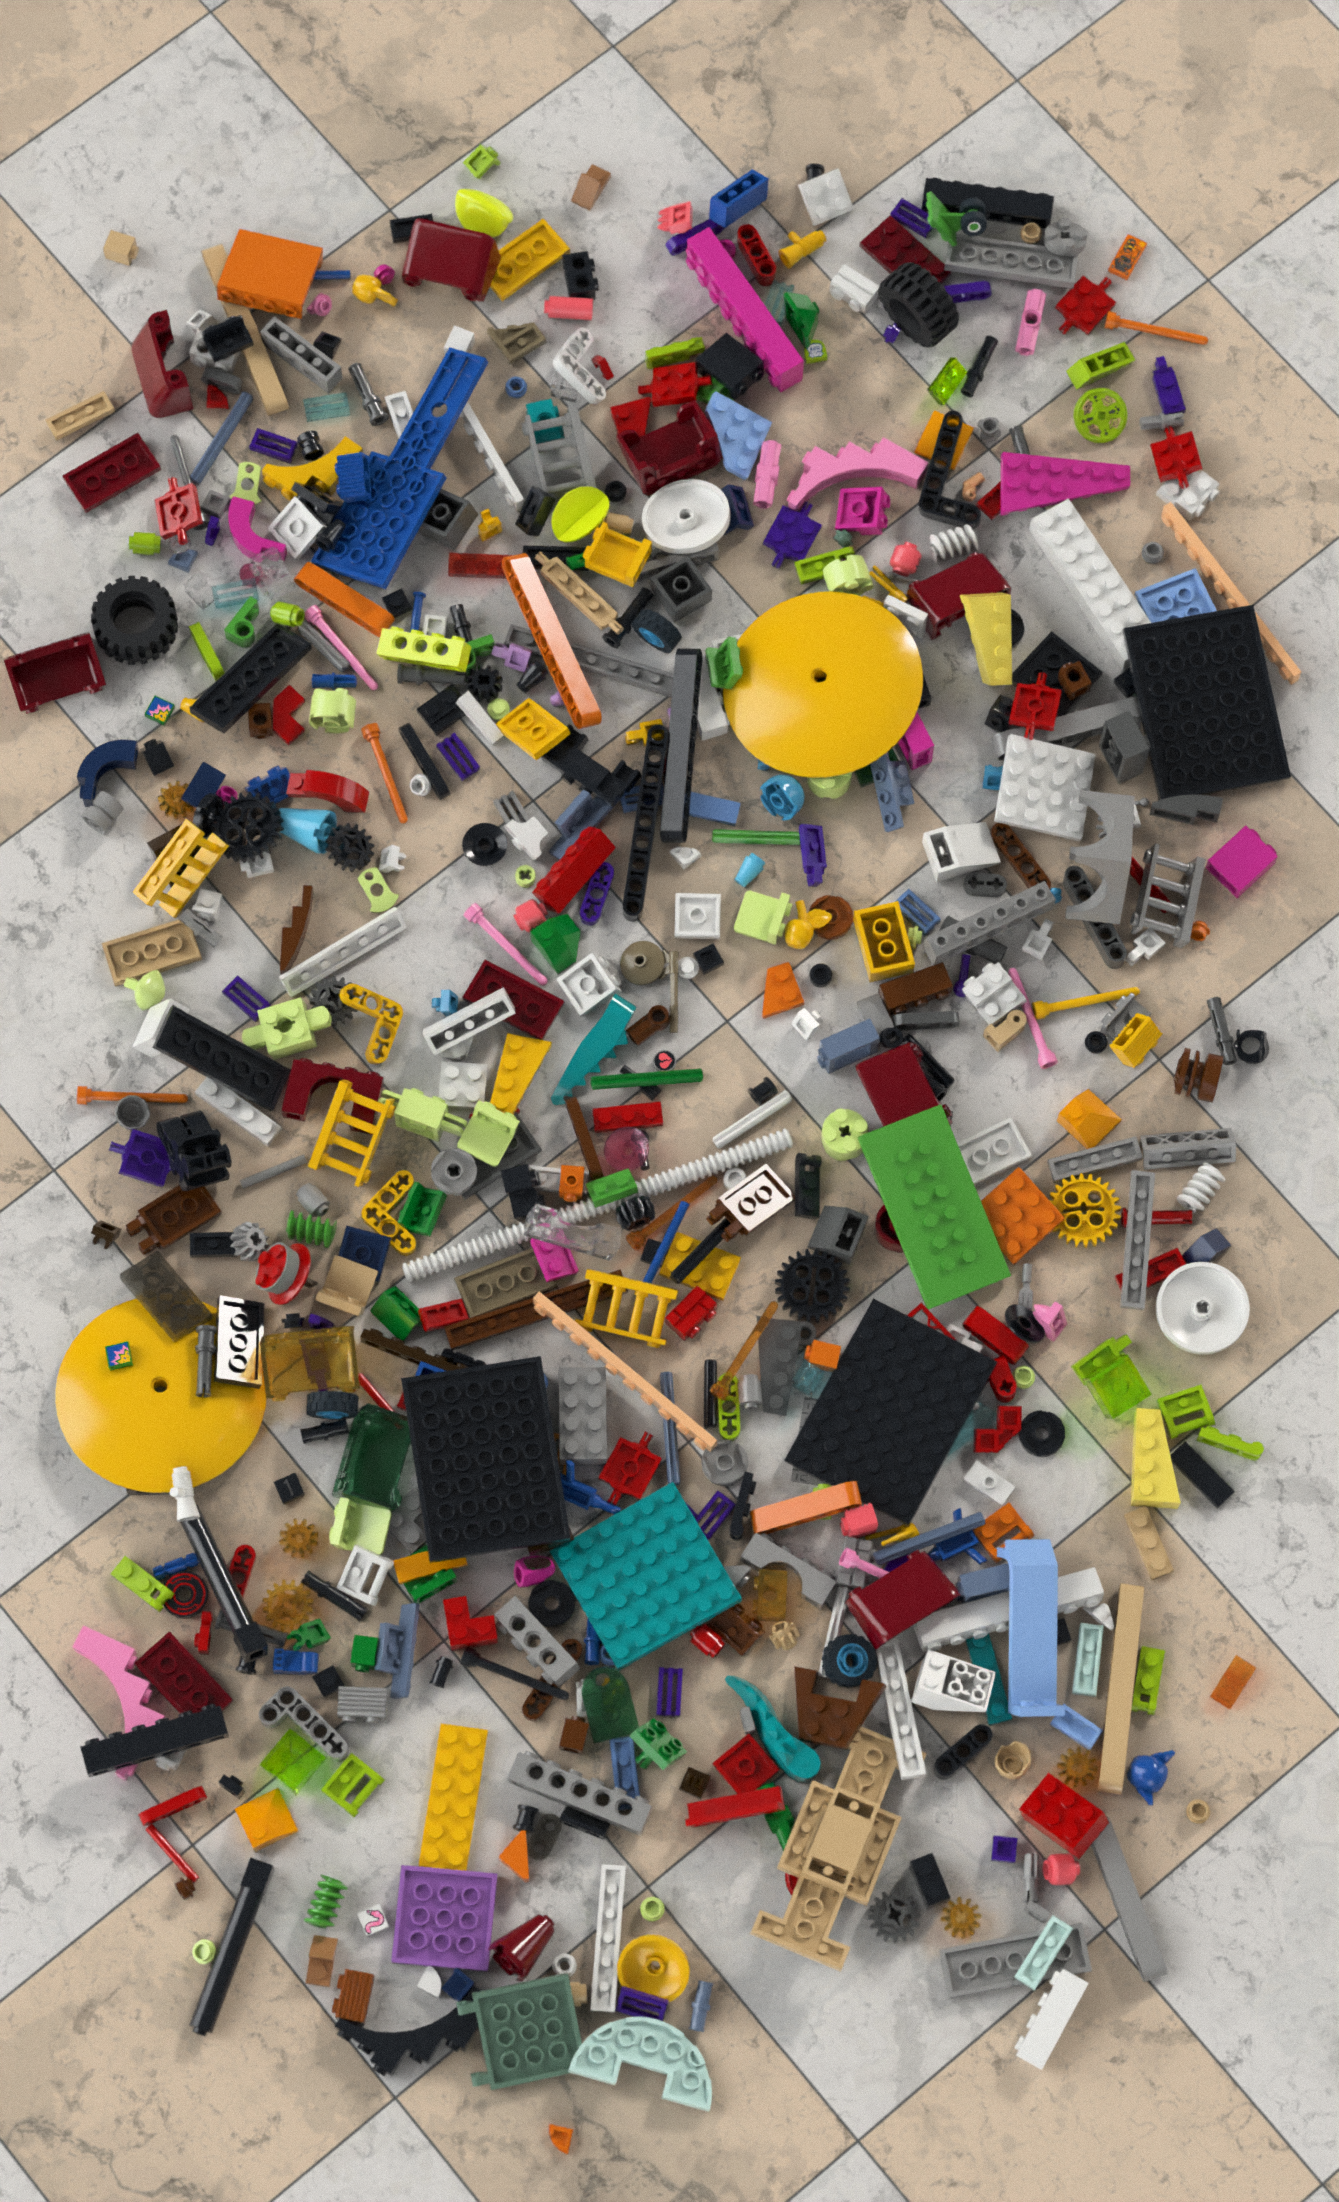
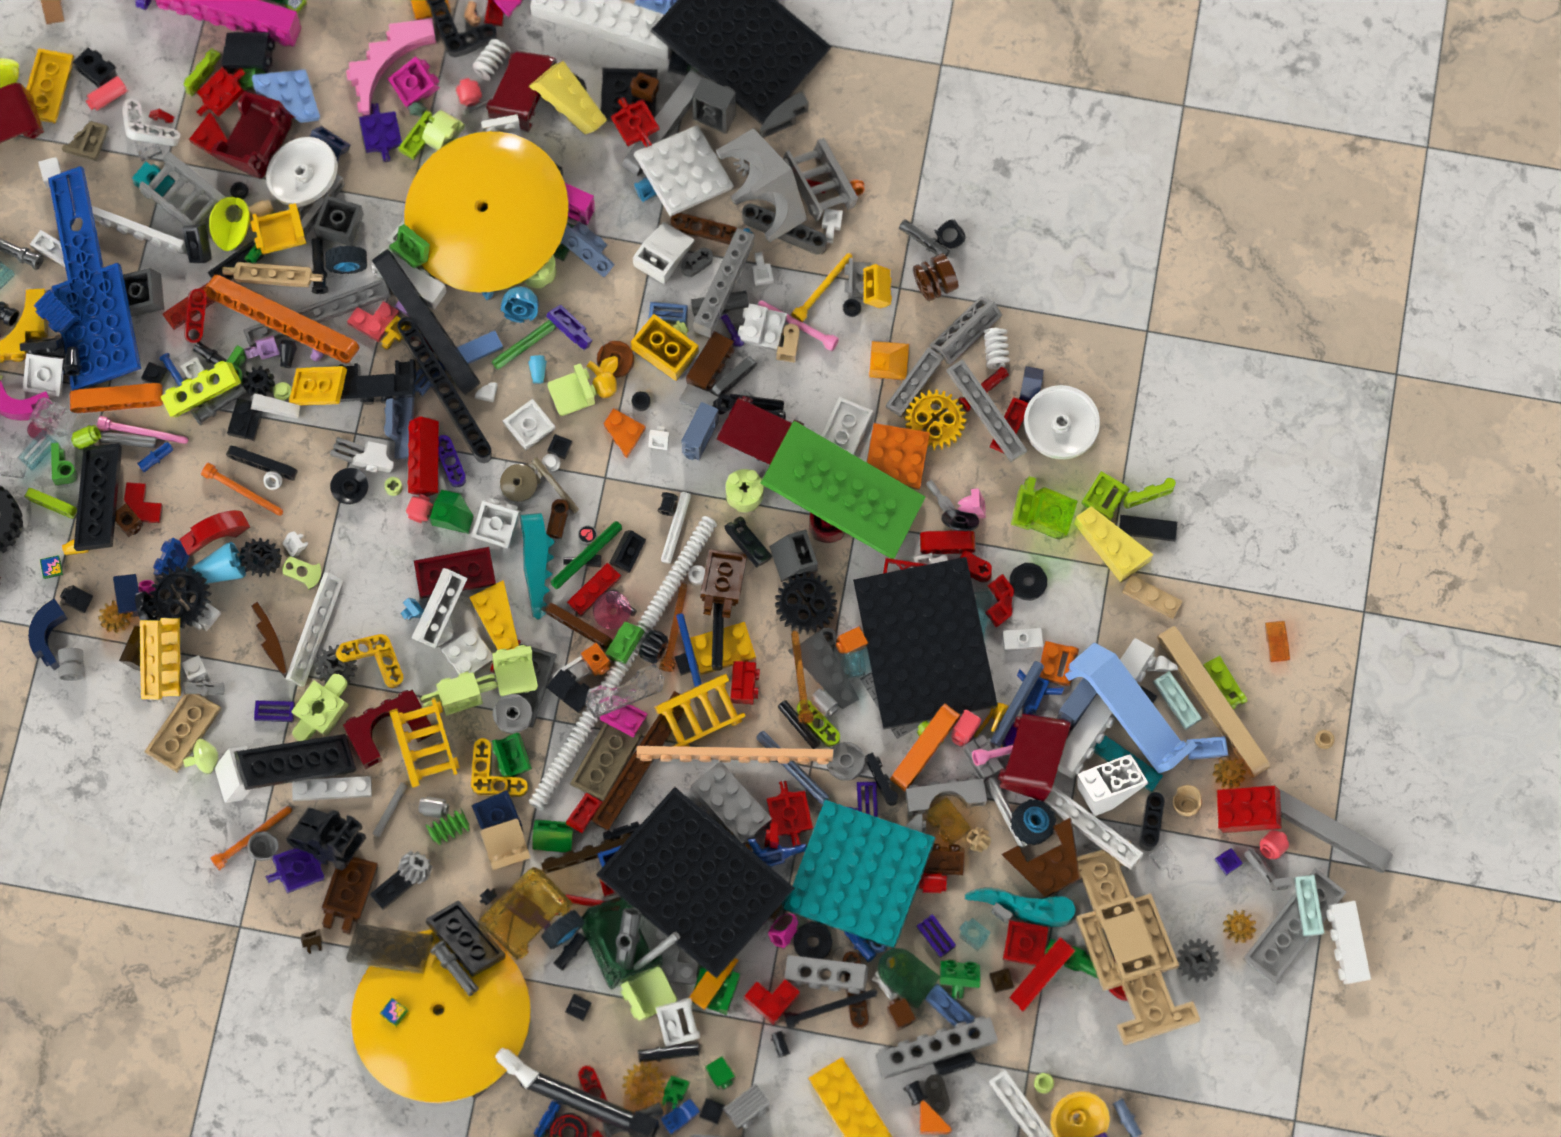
camera: 40 degrees left, 0 degrees up
red piece [255,1242,318,1305] -> none
clear yellow gear [279,1518,319,1559] -> none
dark purple tile [308,1313,334,1333] -> none
yellowish green brick [309,688,356,733] -> none
sand blue bracket [375,1603,420,1699] -> none
dark purple tile [436,732,480,781] -> none
bright pink piece [463,903,548,985] -> none
yellow plate [478,508,502,542] -> none
medium blue plate [505,376,527,398] -> none
bright pink piece [753,440,781,509] -> none
yellow plant [862,565,909,606] -> none
black brick [908,1853,951,1910] -> none
black bracket [985,694,1013,732] -> none
yellowish green plate [1012,1366,1035,1389] -> none
blue piece [1126,1750,1175,1806] -> none
dark pink brick [1205,825,1278,898] -> none
none -> red beam [184,288,207,343]
none -> clear smoke plate [225,204,243,222]
none -> coral plate [347,301,399,343]
none -> black slope [609,530,646,573]
none -> dark grey piece [615,908,641,970]
none -> light grey bar [633,932,680,971]
none -> red plate [764,823,779,848]
none -> clear light blue brick [959,918,991,951]

